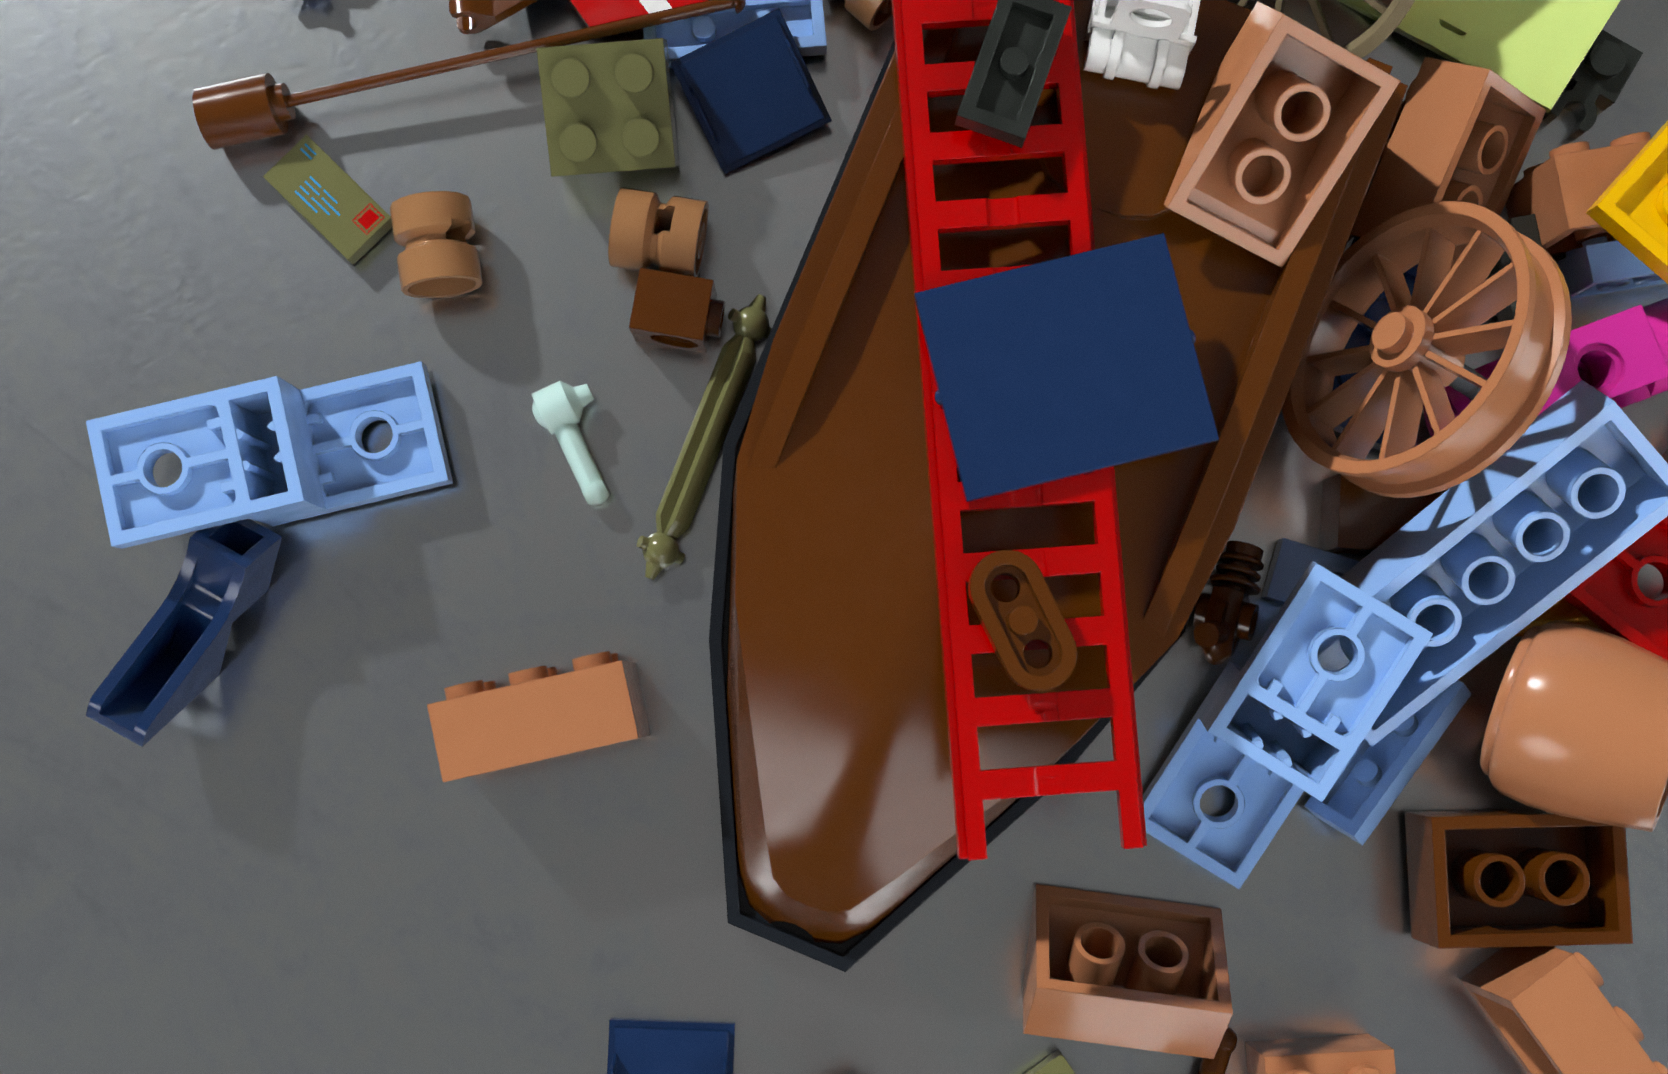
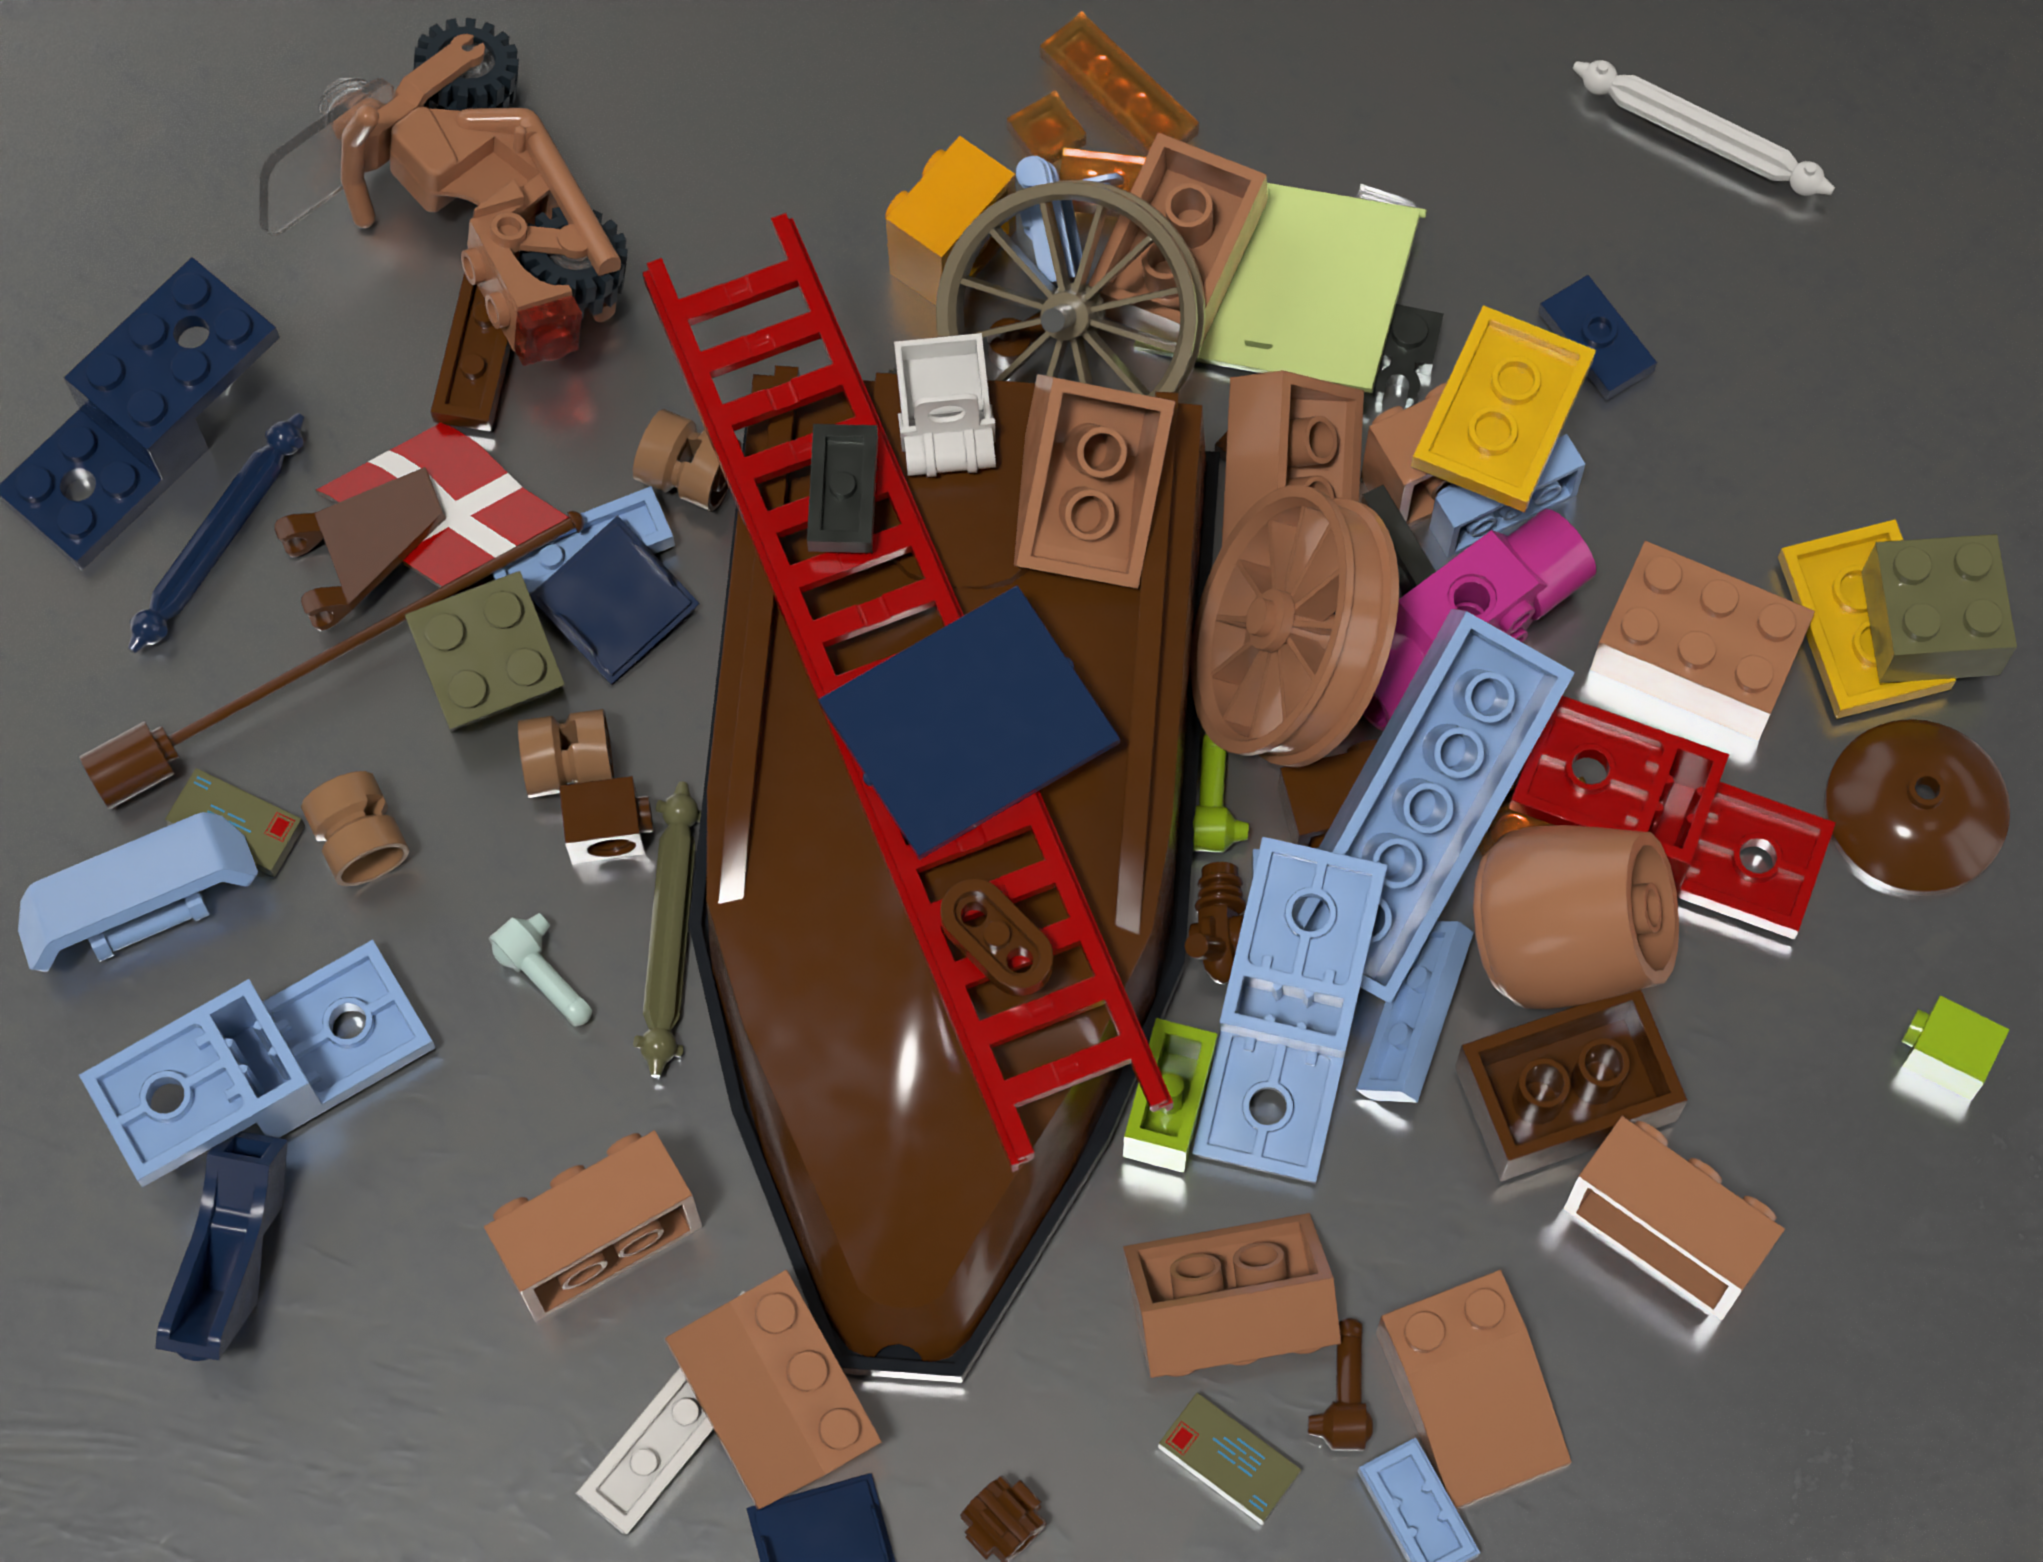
camera: 10 degrees left, 15 degrees down
none -> light blue piece [18,812,258,972]
none -> white plate [575,1291,745,1535]
none -> nougat slope [664,1269,882,1510]
none -> lime brick [1123,1018,1218,1173]
none -> lime piece [1193,734,1249,853]

